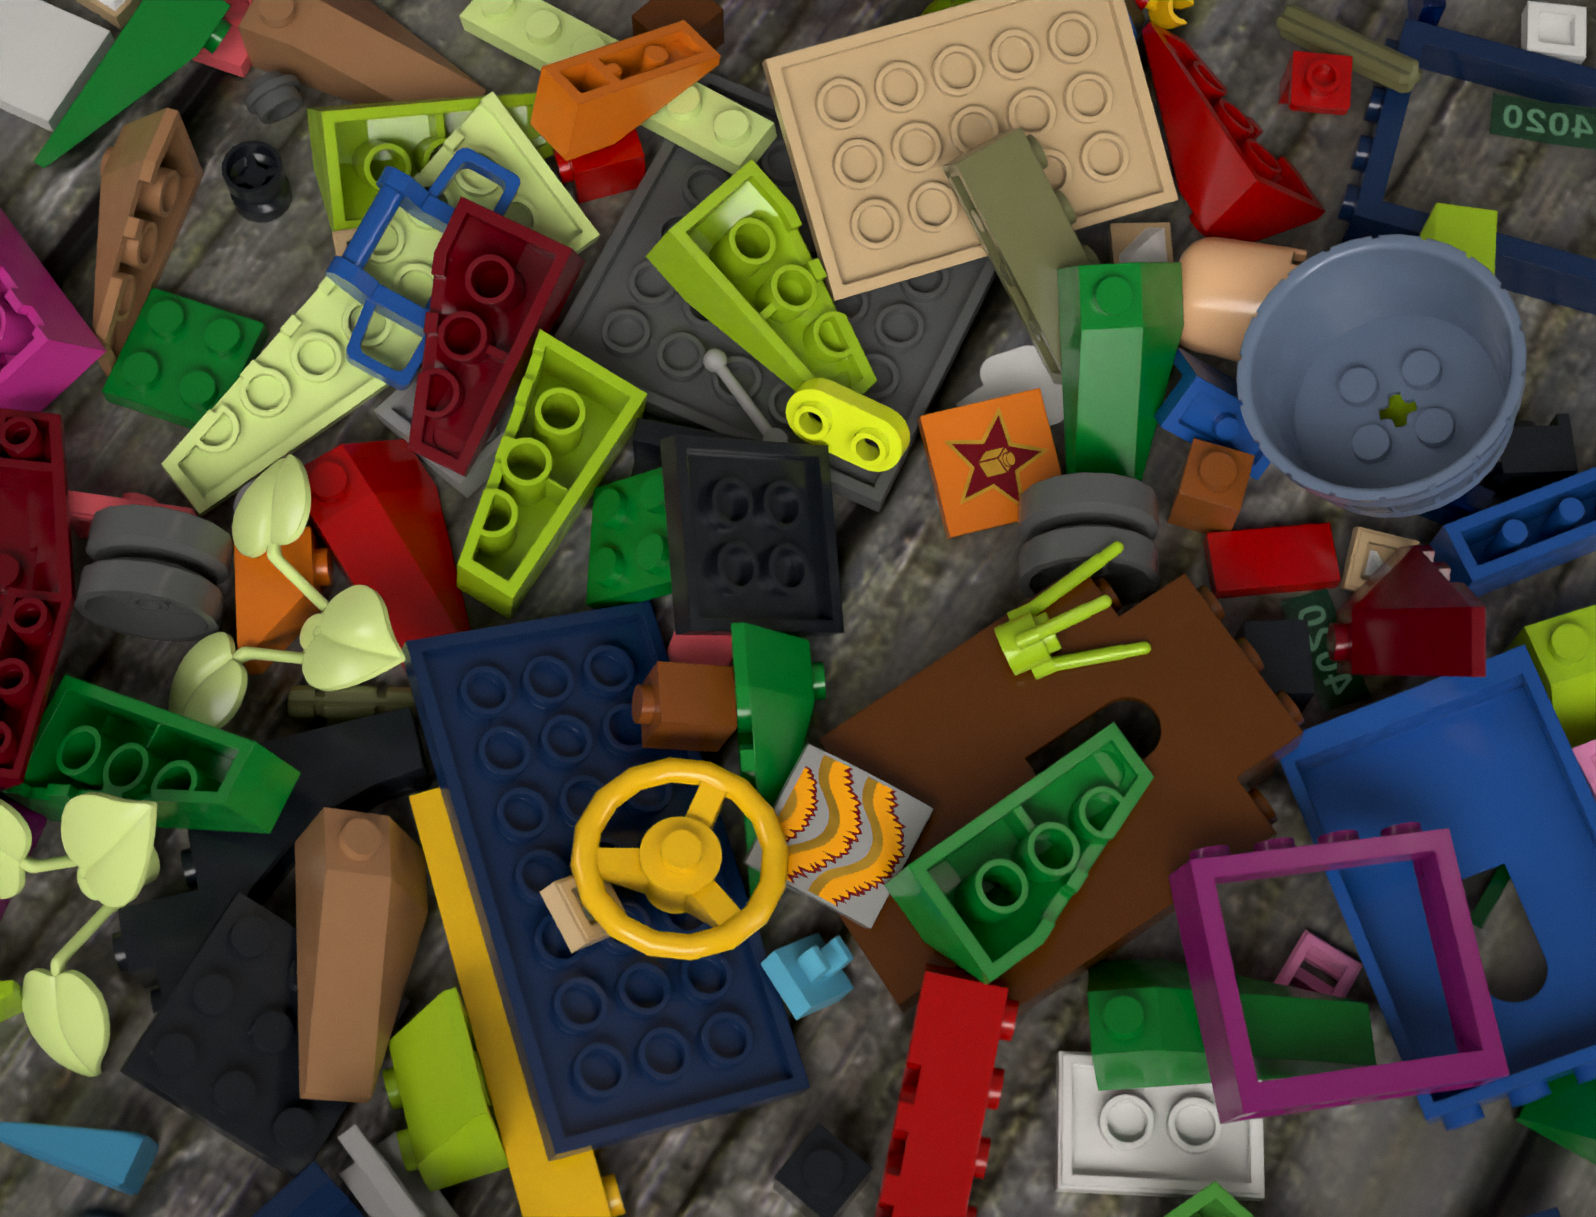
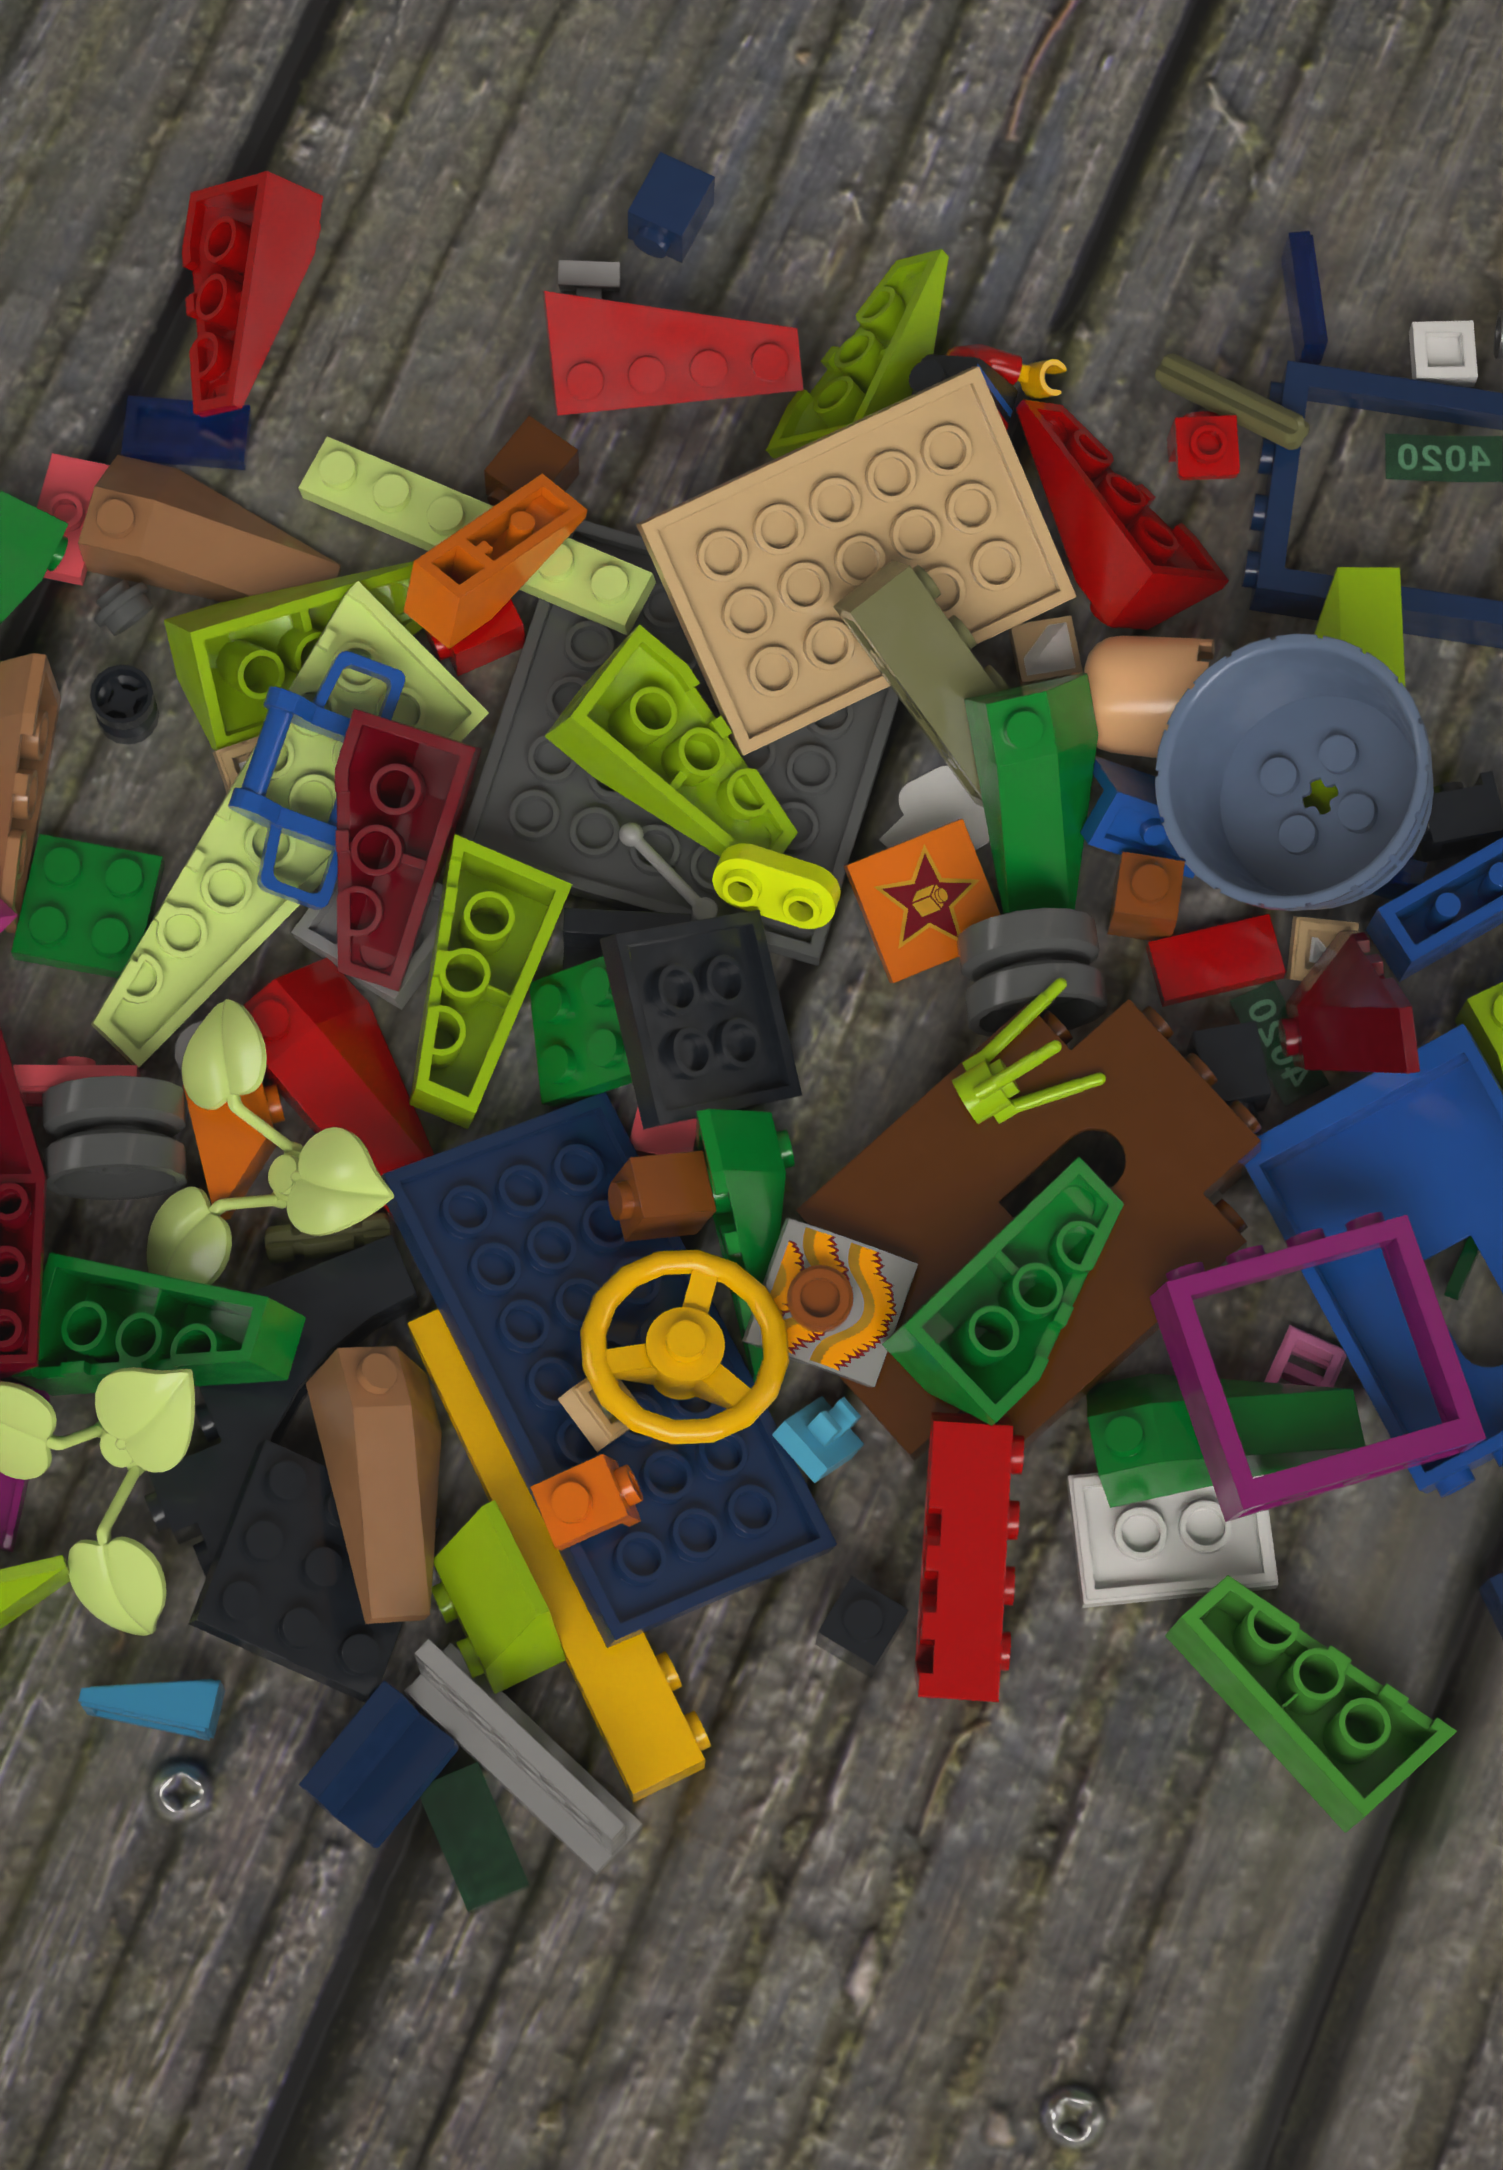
camera: 10 degrees left, 5 degrees up
none -> orange bracket [530,1454,643,1550]
none -> dark orange tile [787,1265,853,1333]

